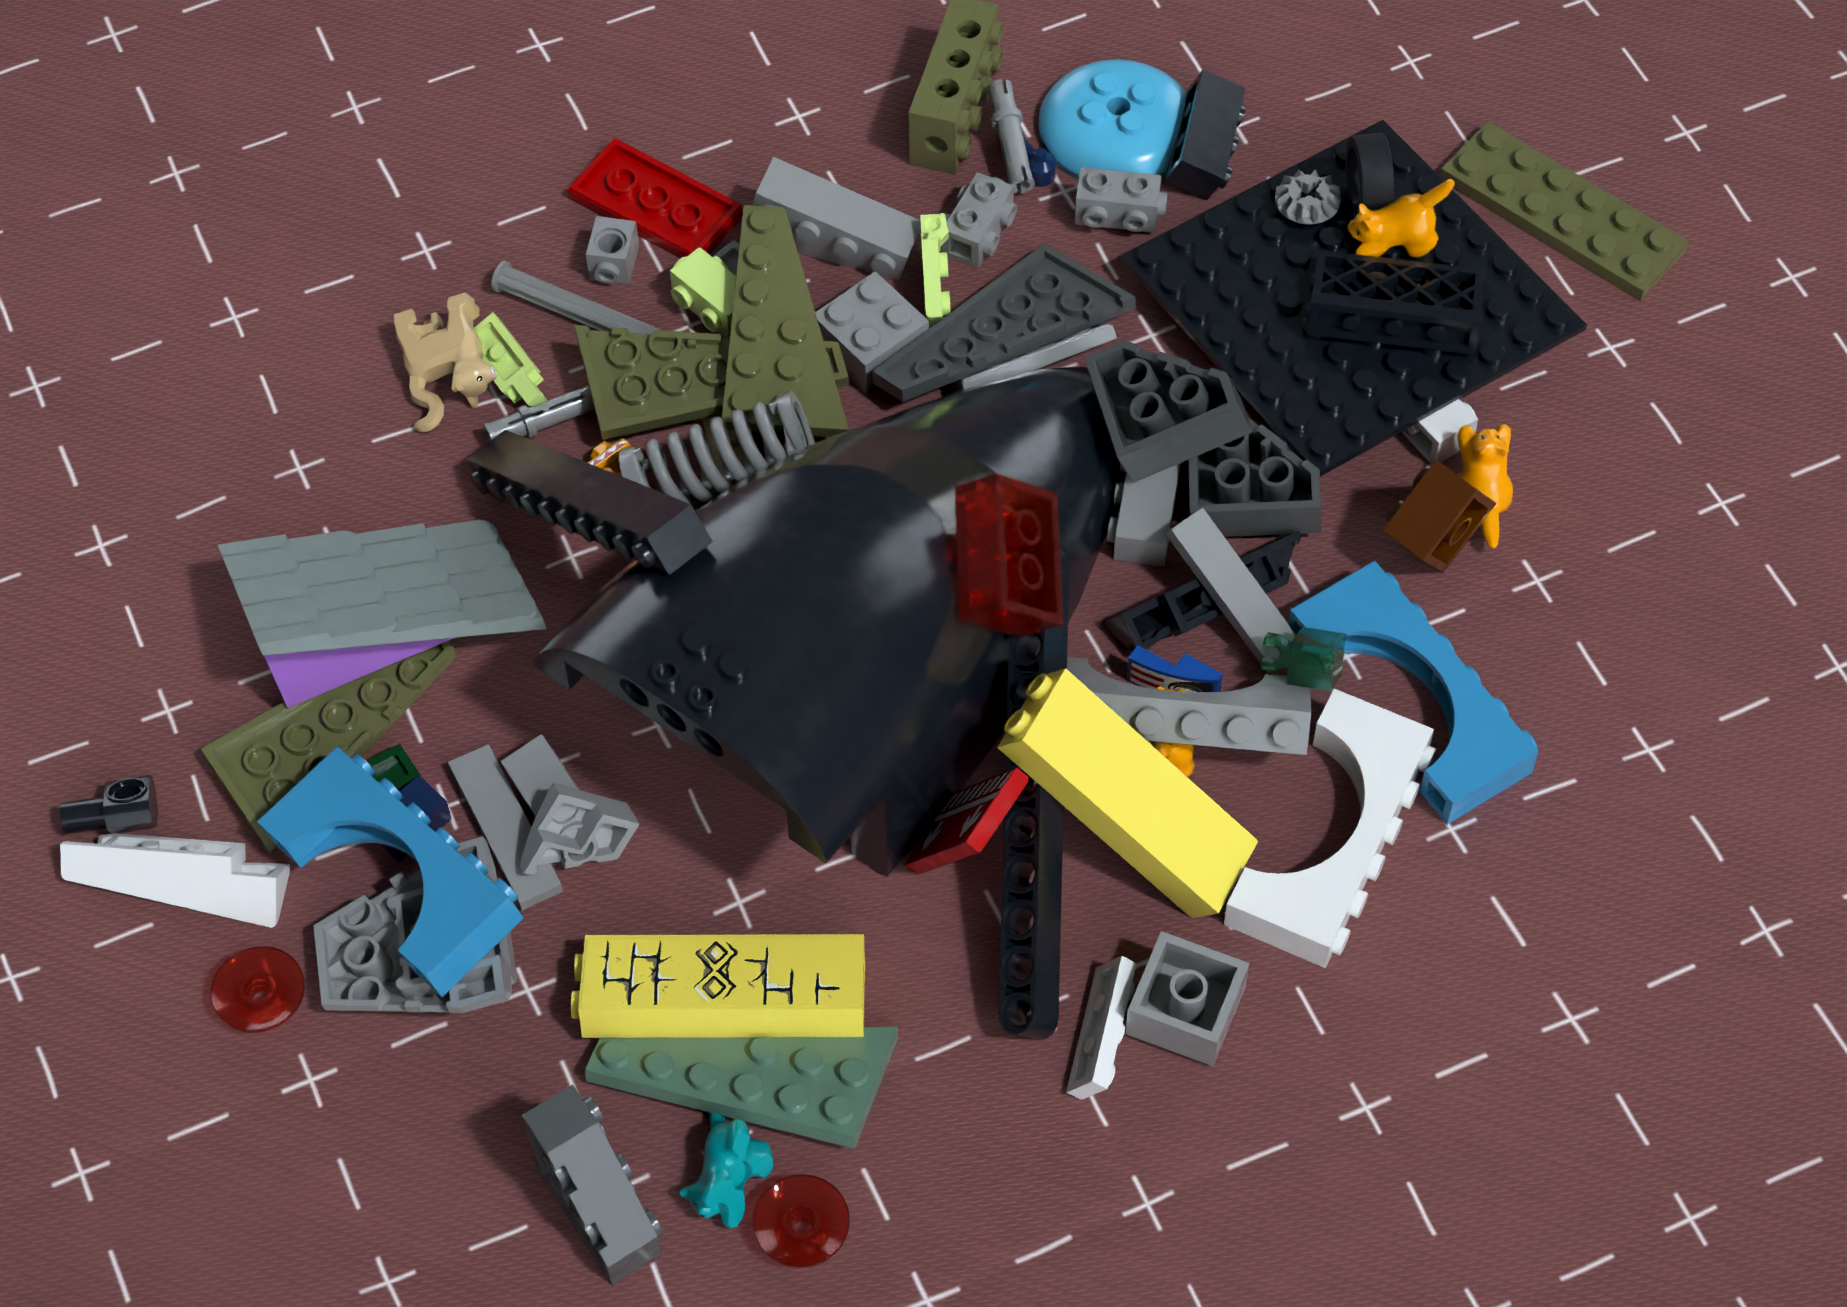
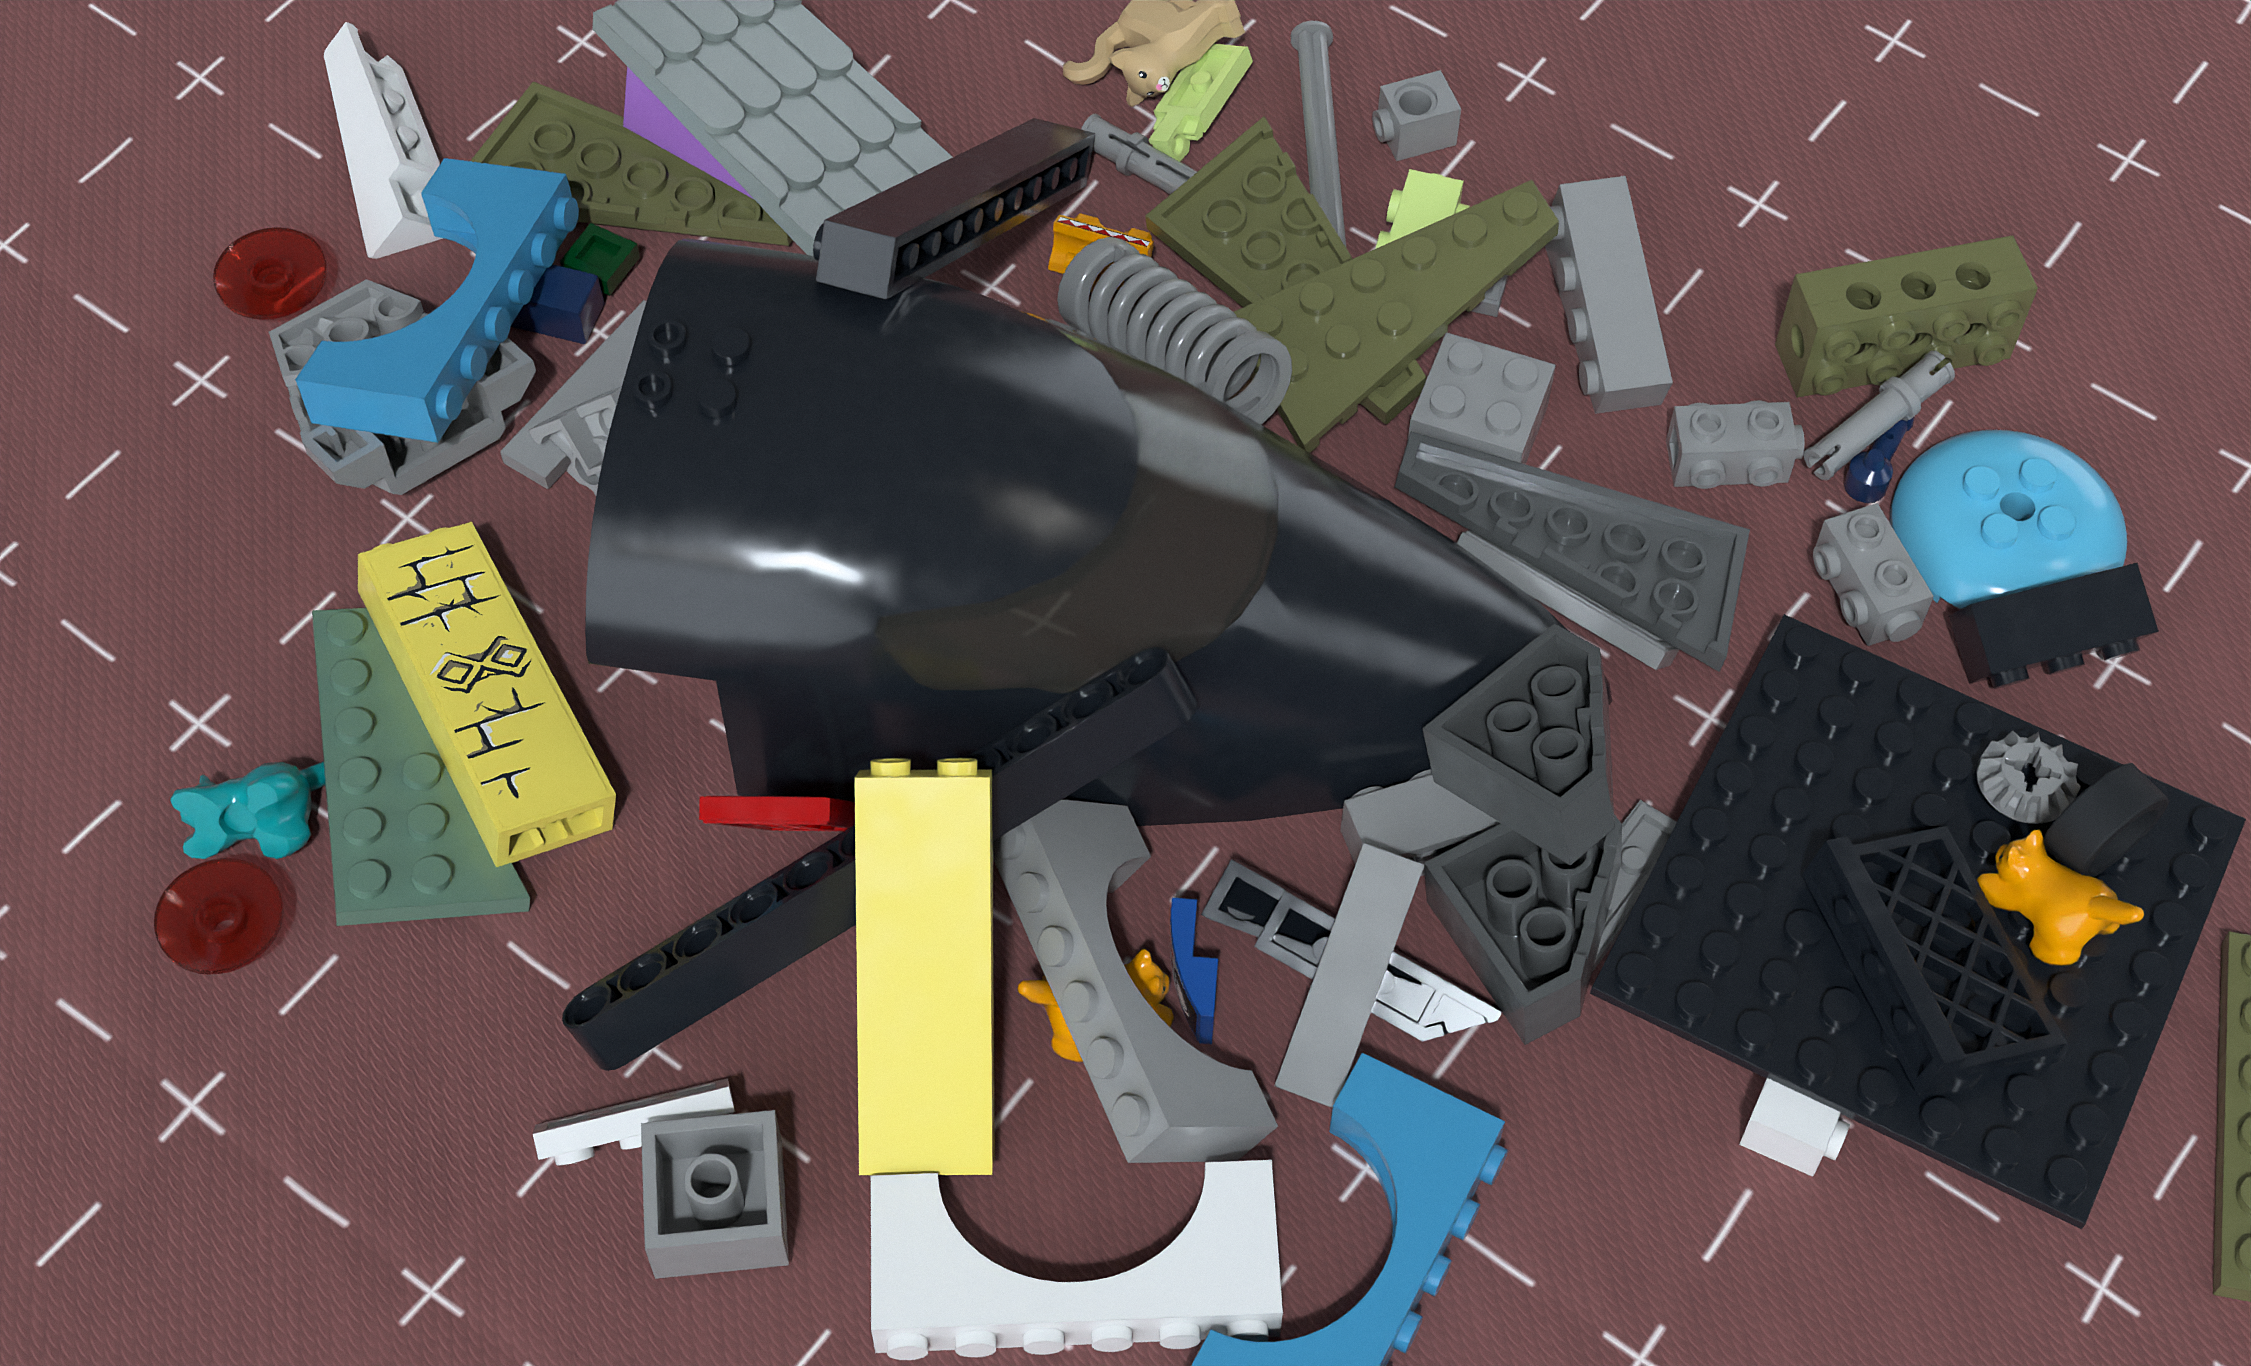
camera: 60 degrees right, 0 degrees up
black piece [60,775,158,834] -> none
brick [522,1084,663,1285] -> none
red tile [567,137,744,259] -> none
yellowish green hinge [920,213,951,328] -> none
clear red brick [955,473,1063,637] -> none
clear green brick [1261,627,1346,691] -> none
reddish brown brick [1383,460,1497,572] -> none
light orange animal [1457,424,1513,549] -> none

